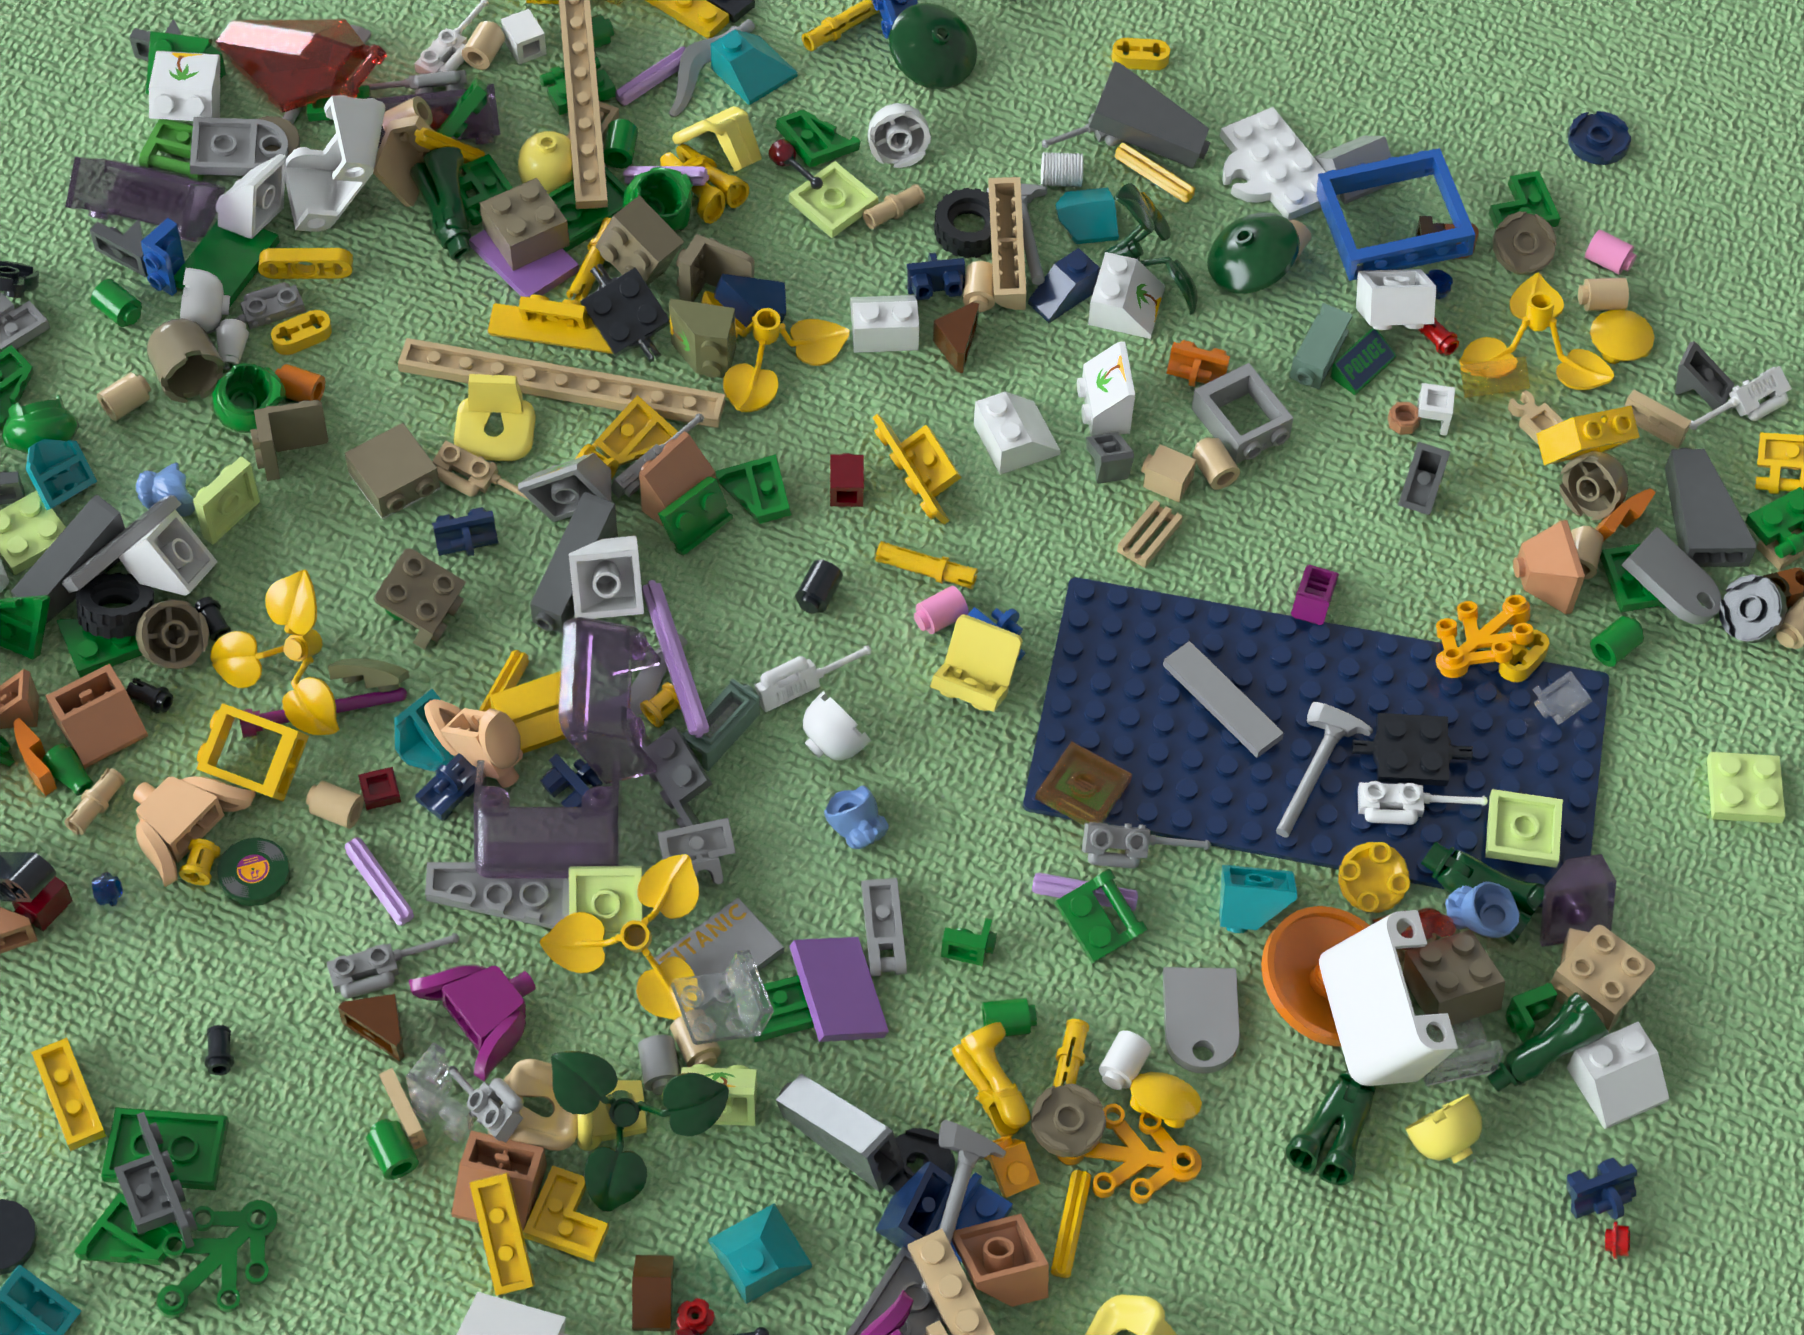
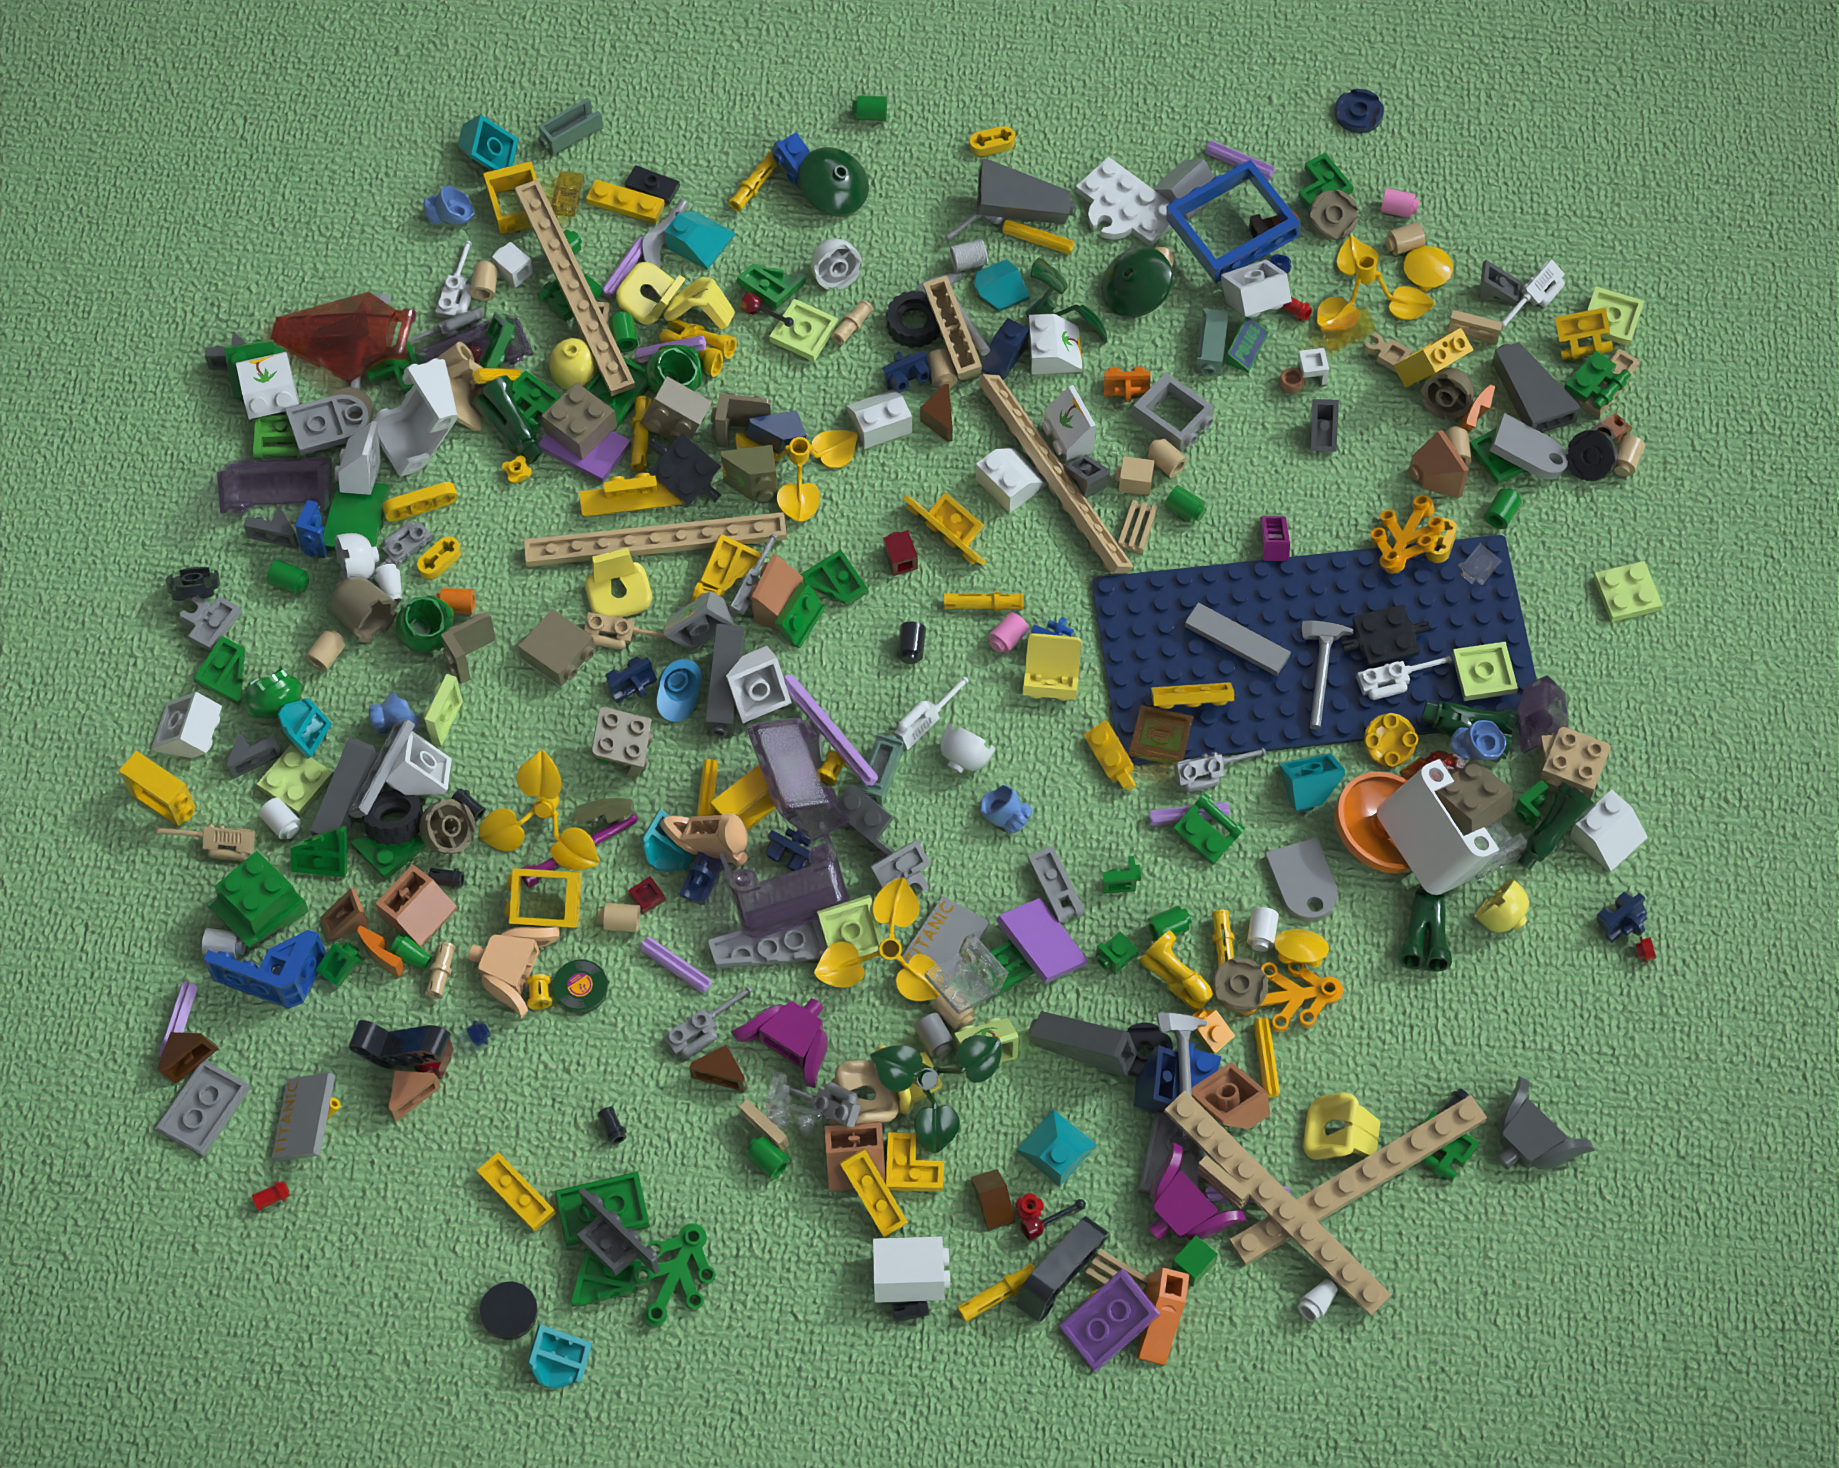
camera: 15 degrees left, 5 degrees up
none -> yellow plate [502,456,532,483]
none -> light yellow piece [616,262,685,325]
none -> dark azure piece [656,659,702,722]
none -> tan plate [977,374,1134,574]
none -> yellow hinge [1084,720,1137,792]
none -> green bracket [1096,931,1139,975]
none -> yellow plate [1151,683,1234,709]
none -> green brick [1165,485,1206,523]
none -> lavender axle [1205,140,1275,180]

